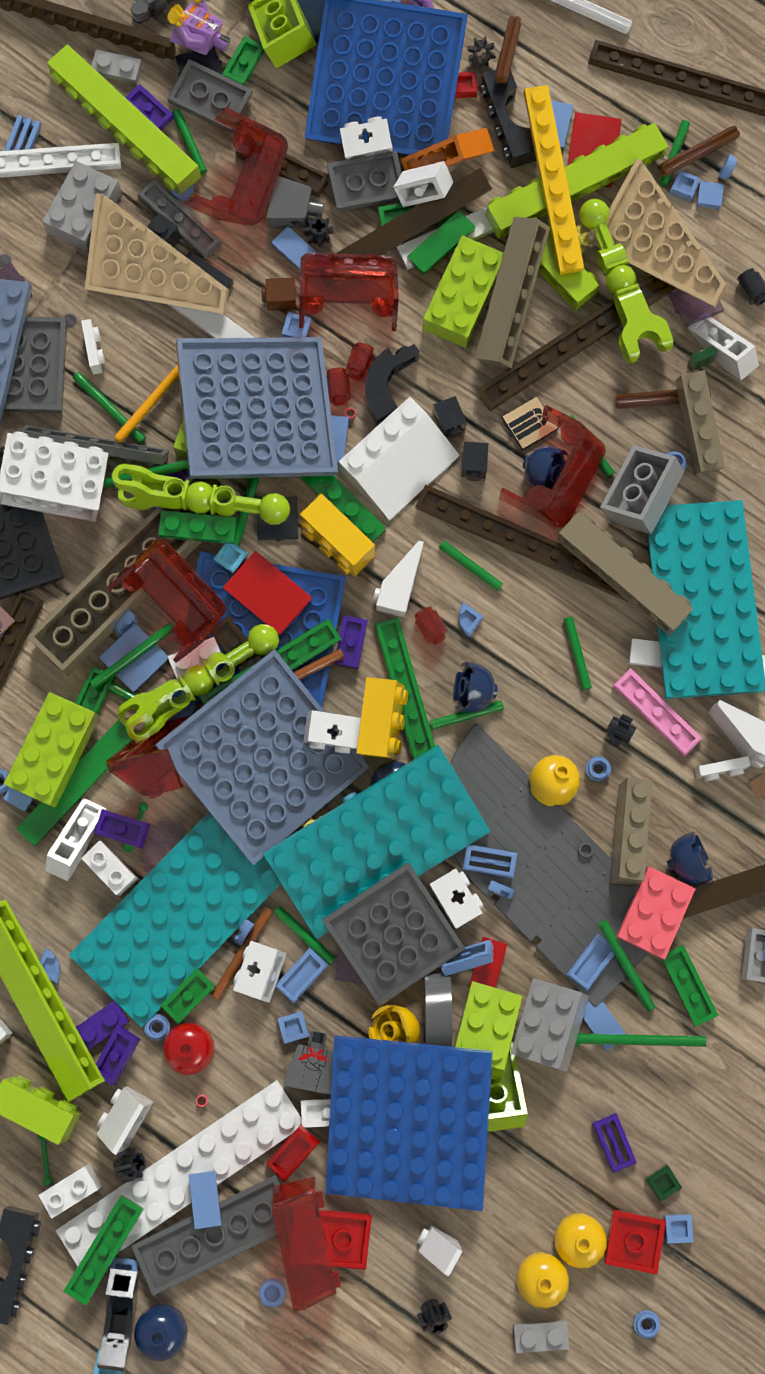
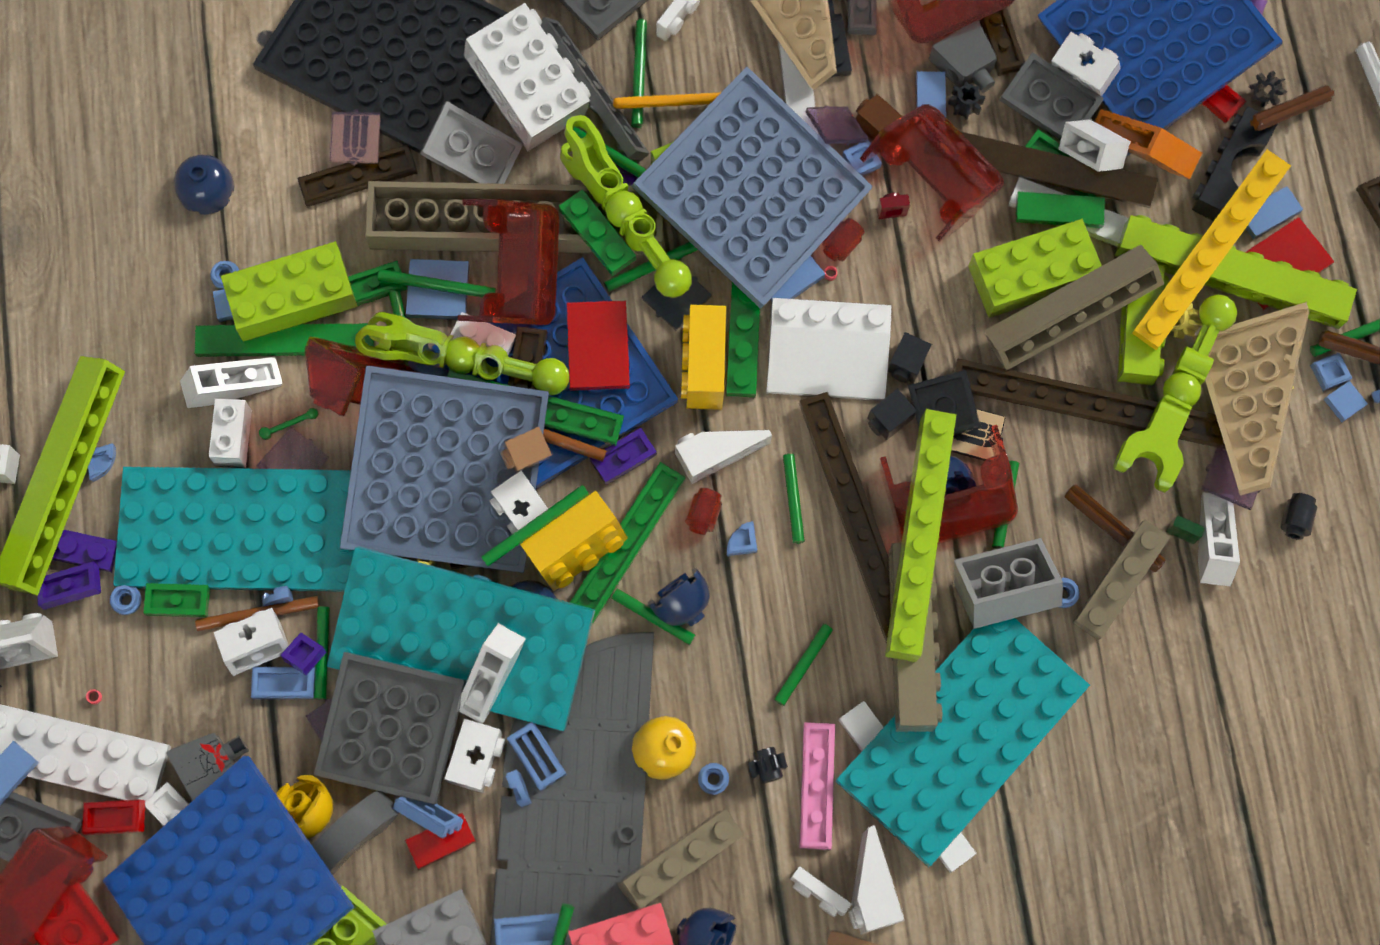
camera: 45 degrees right, 5 degrees down
dark purple plate [94,809,150,849] -> none
medium blue tile [114,610,138,637] -> none
red cylinder [163,1023,215,1075] -> none
medium azure tile [213,544,248,574] -> none
medium blue tile [277,1011,309,1044] -> none
clear red brick [345,342,375,381] -> none
black arch [365,344,420,426] -> none
lime brick [454,981,522,1078] -> none
none -> dark purple plate [281,632,326,676]
none -> light grey plate [420,101,523,184]
none -> white slope [459,624,526,724]
none -> green bar [481,485,590,567]
none -> medium nougat brick [500,427,552,473]
none -> clear purple piece [805,105,868,145]
none -> dark red plate [877,193,910,220]
none -> lime brick [885,409,956,662]
none -> black tile [908,370,981,436]

